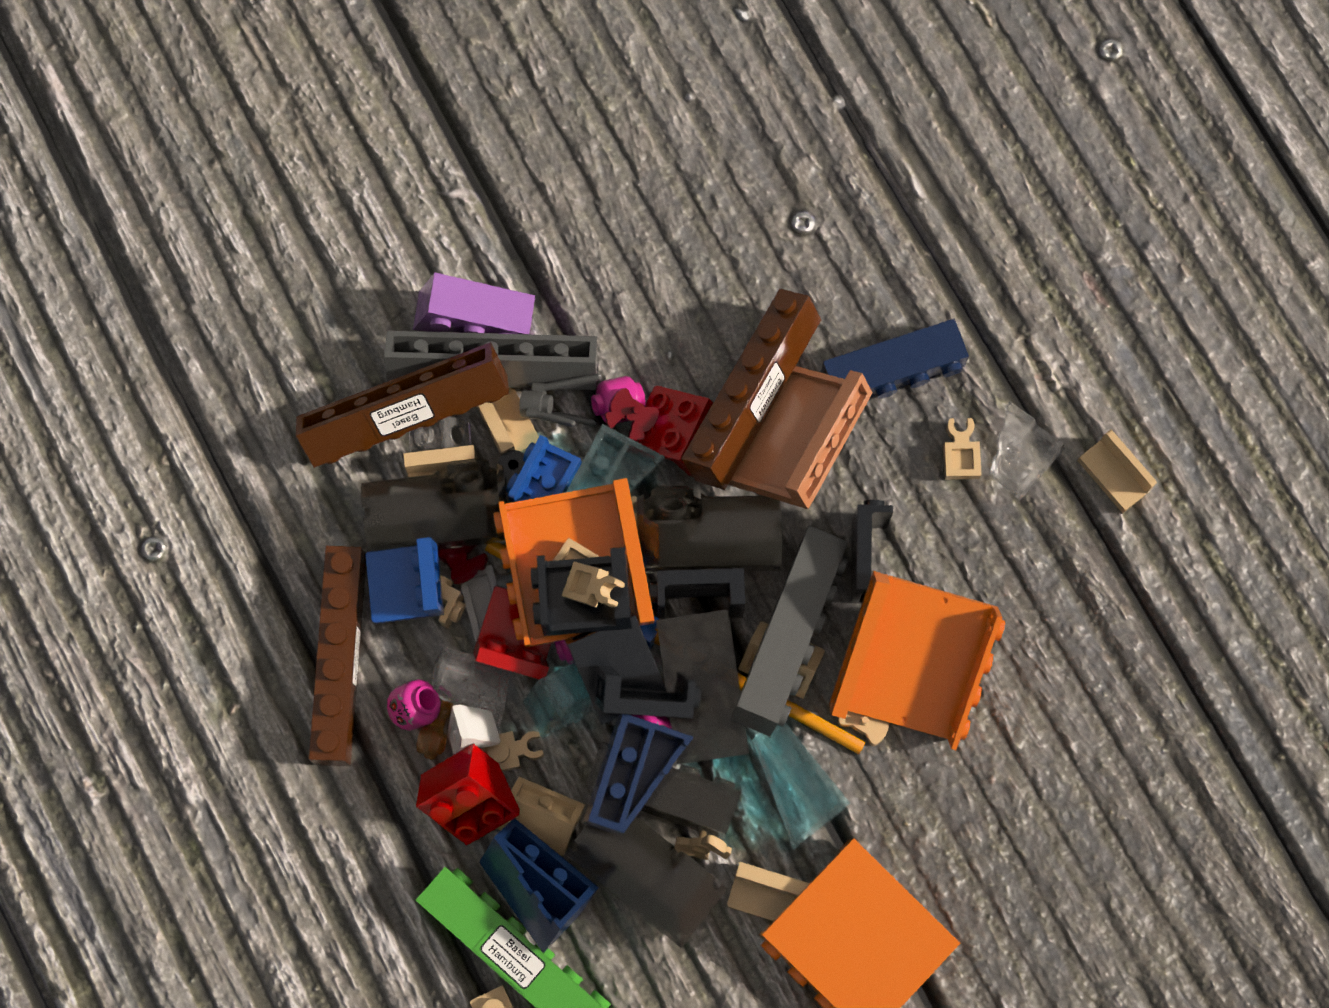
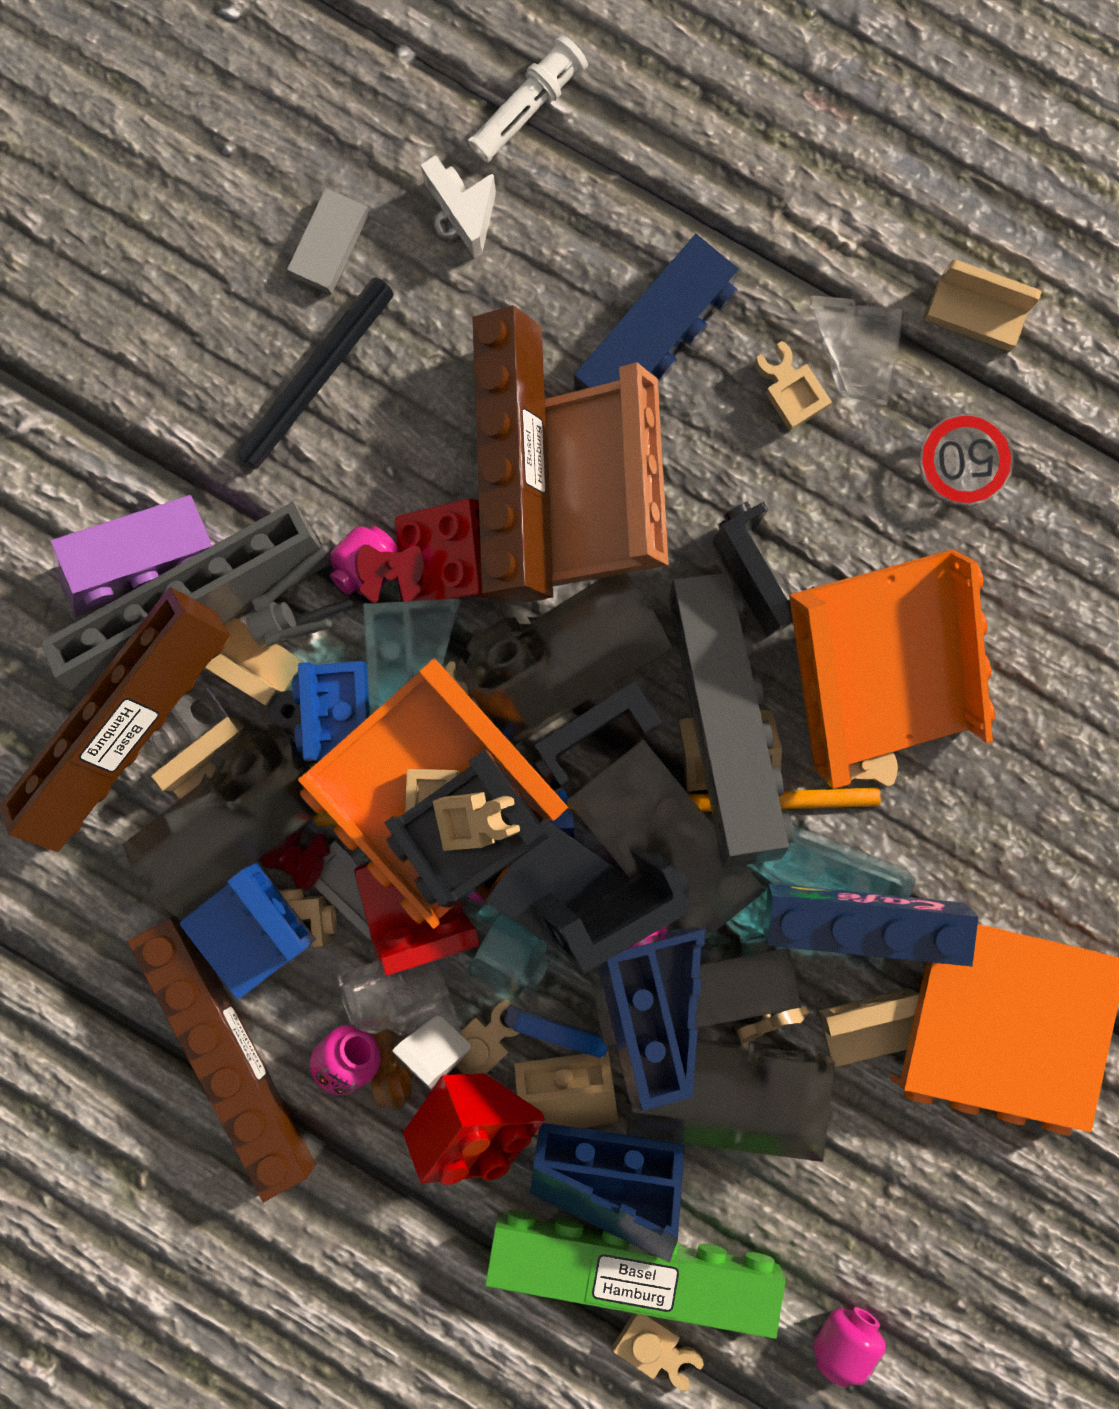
camera: 25 degrees left, 10 degrees up
none -> black axle [236,277,394,469]
none -> light grey tile [287,188,370,295]
none -> white slope [420,155,496,258]
none -> white pin [468,35,588,163]
none -> blue tile [504,1005,610,1058]
none -> dark blue brick [763,883,978,967]
none -> piece [918,413,1014,507]

